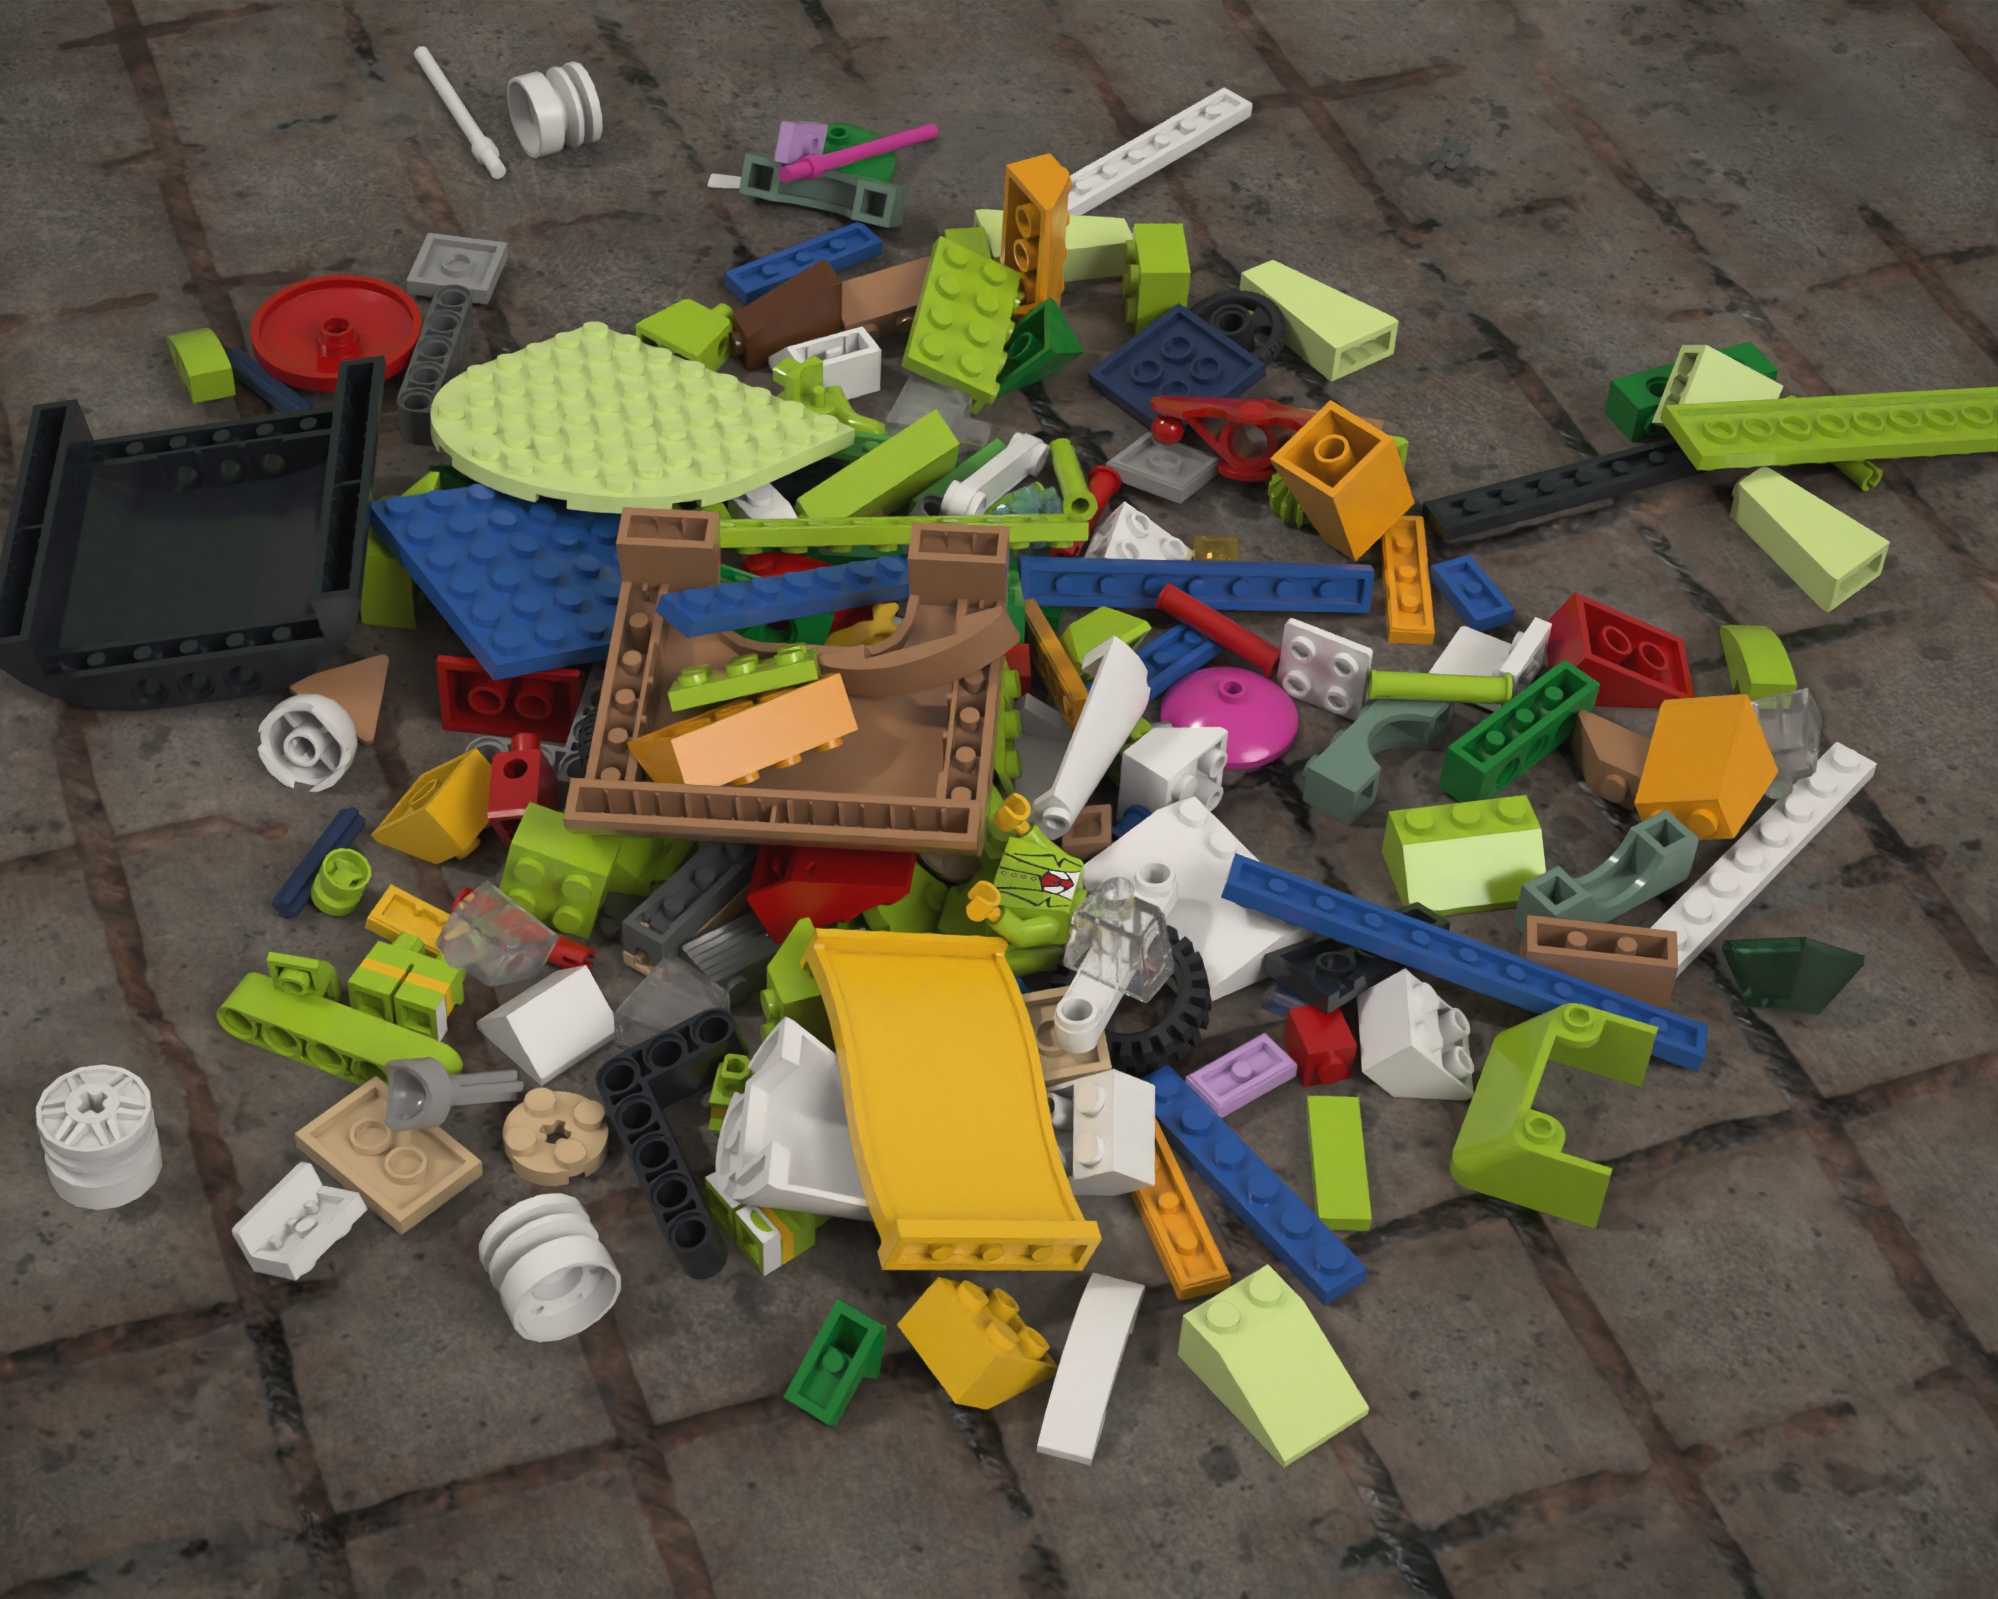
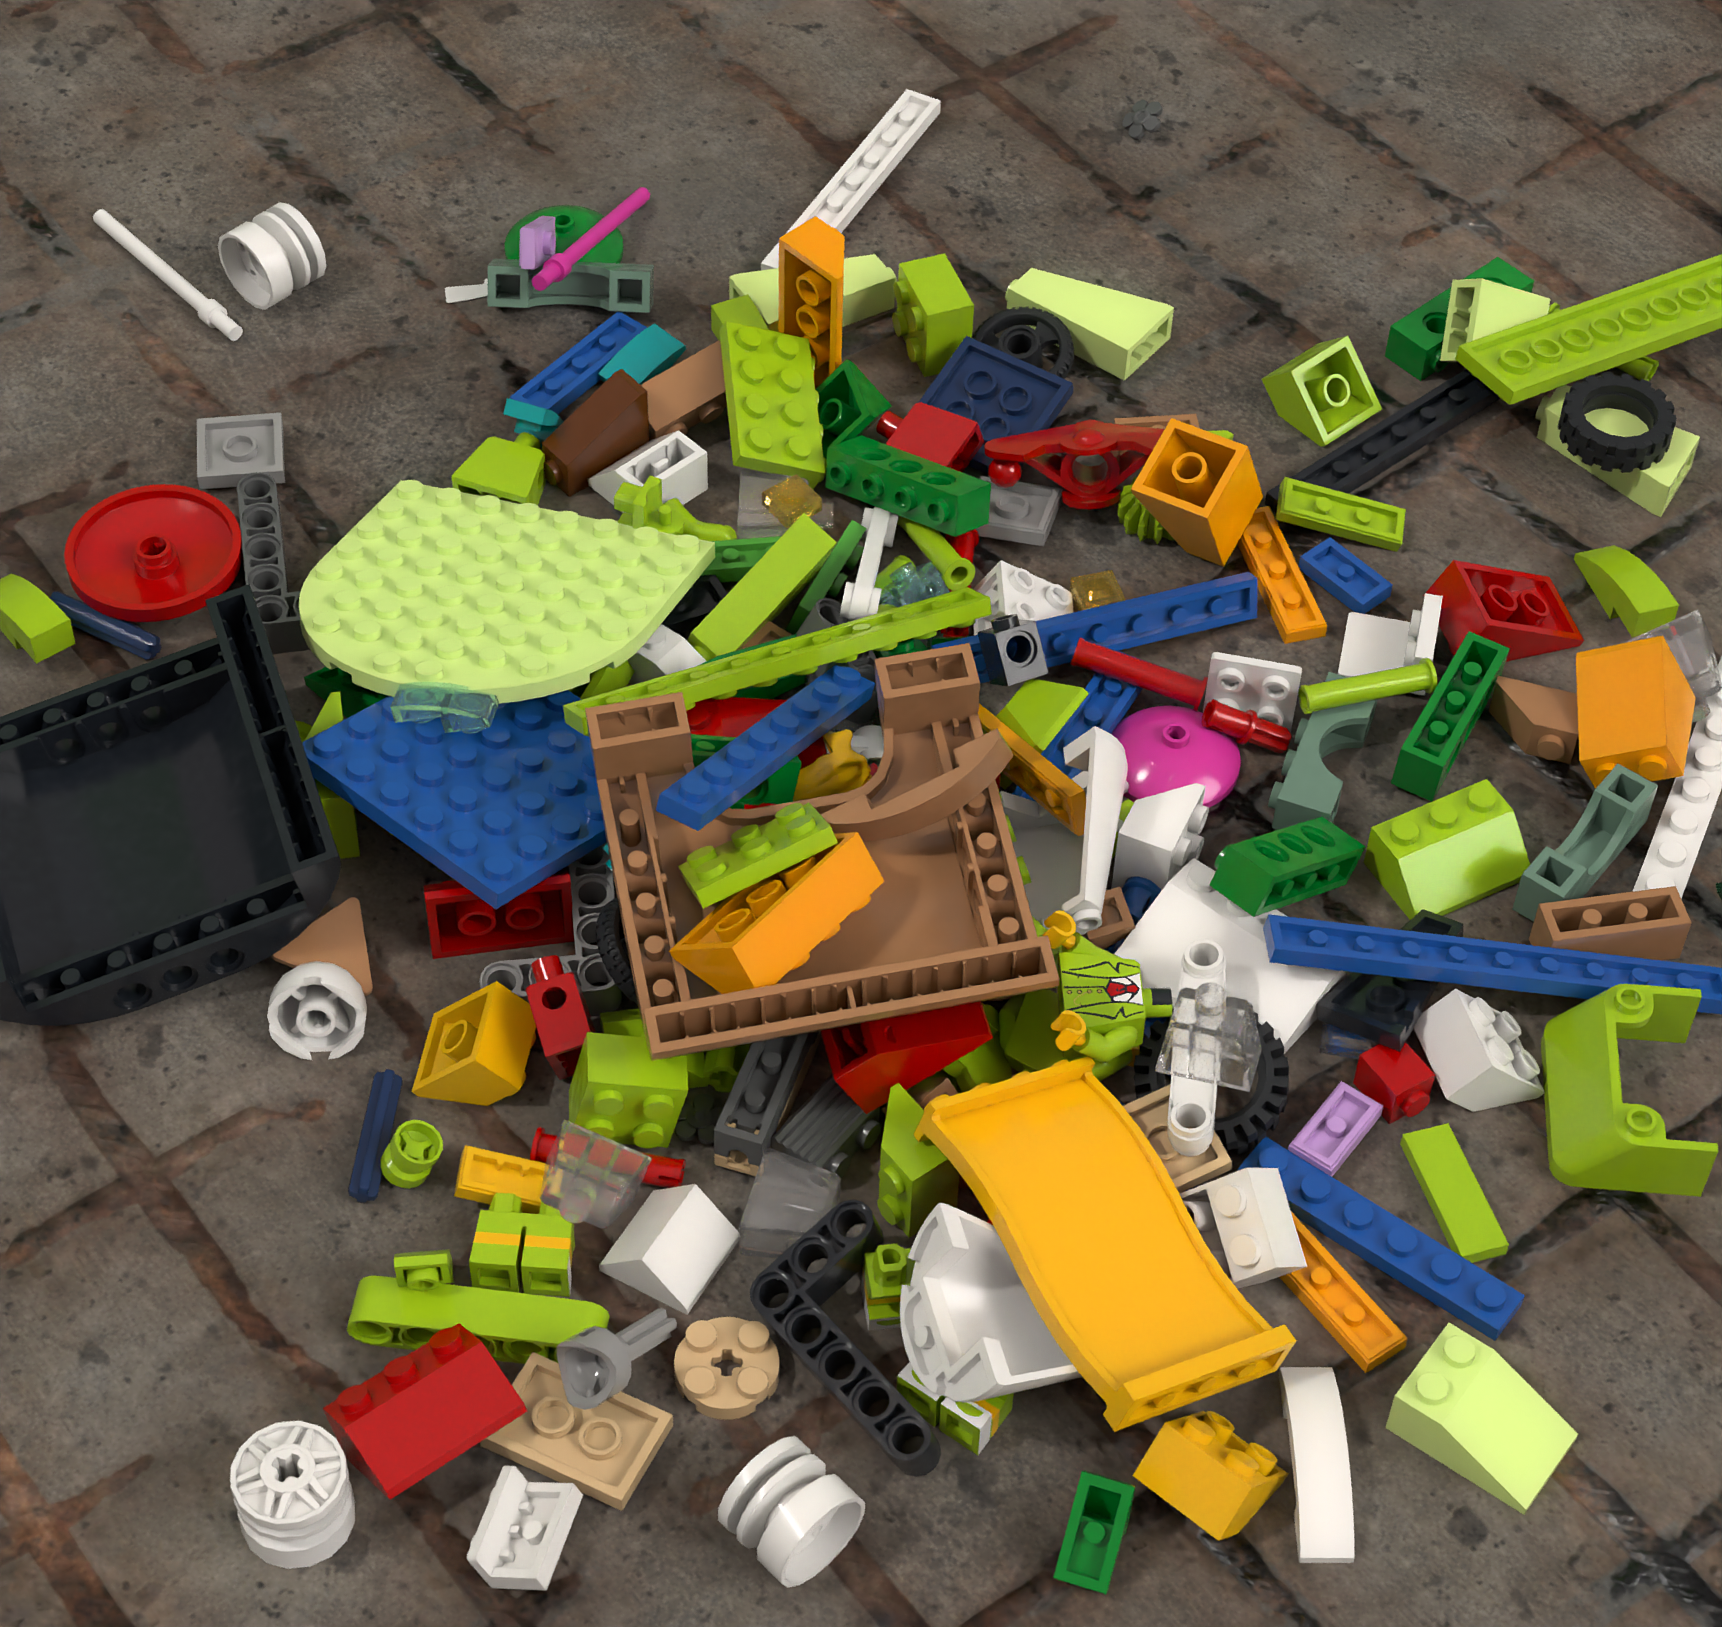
camera: 15 degrees left, 5 degrees up
none -> red slope [322,1323,527,1500]
none -> clear light blue slope [390,682,499,734]
none -> teal slope [503,398,563,448]
none -> teal slope [598,323,687,385]
none -> clear yellow plate [762,474,822,529]
none -> green brick [825,435,991,537]
none -> red torso [876,402,984,472]
none -> black brick [977,614,1049,686]
none -> red axle [1201,699,1292,753]
none -> green brick [1209,816,1366,917]
none -> lime slope [1261,335,1382,447]
none -> lime tile [1276,477,1406,552]
none -> black tyre [1558,373,1677,473]

